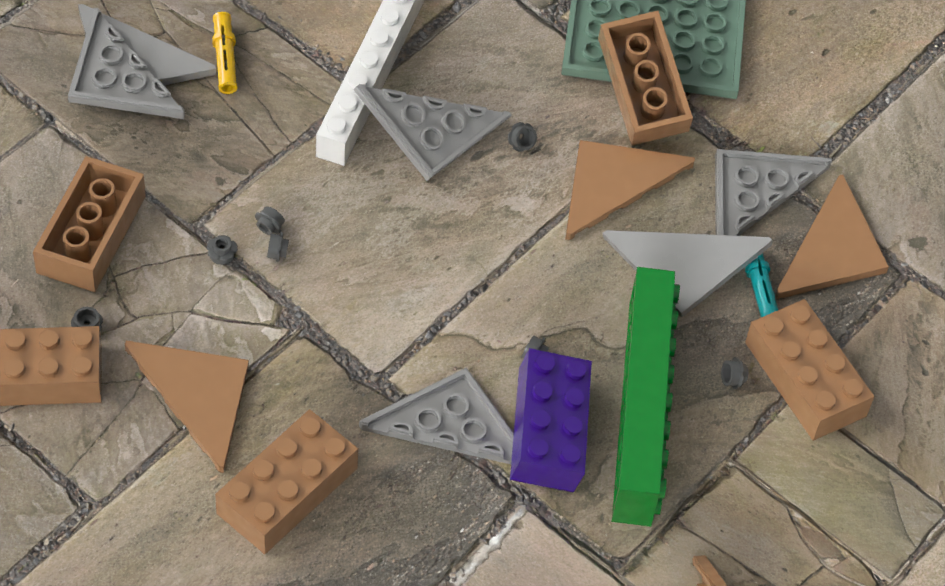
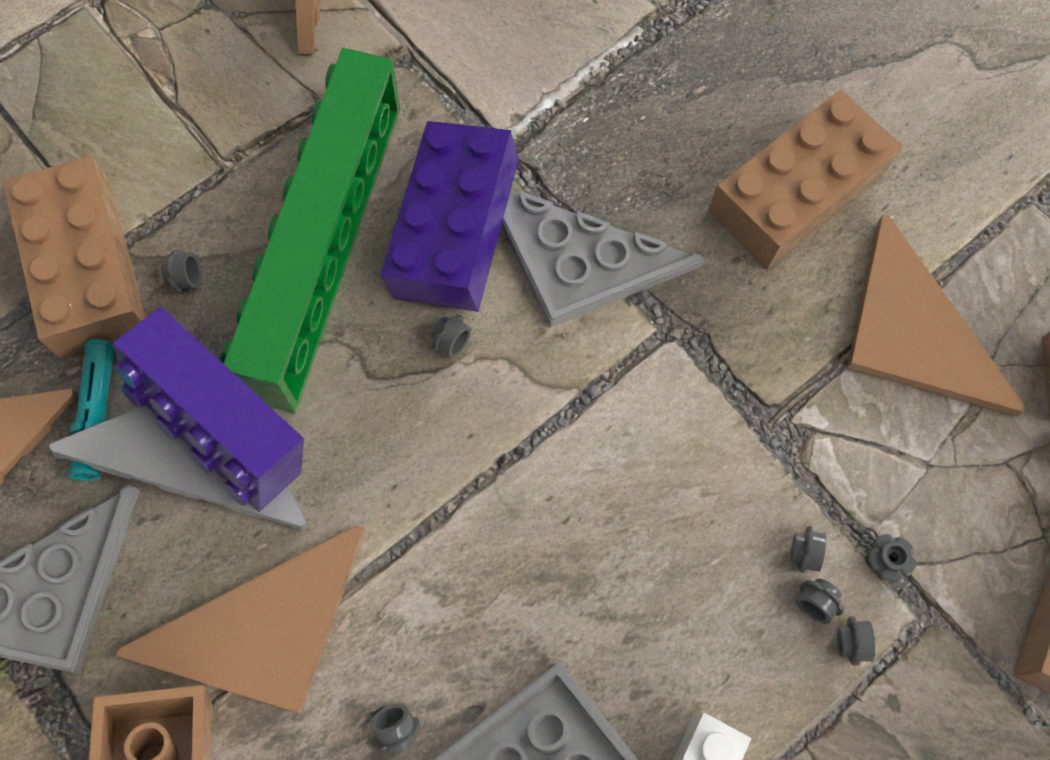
camera: 170 degrees left, 15 degrees up
none -> dark purple brick [113,307,304,512]
none -> dark grey plate [837,616,875,666]

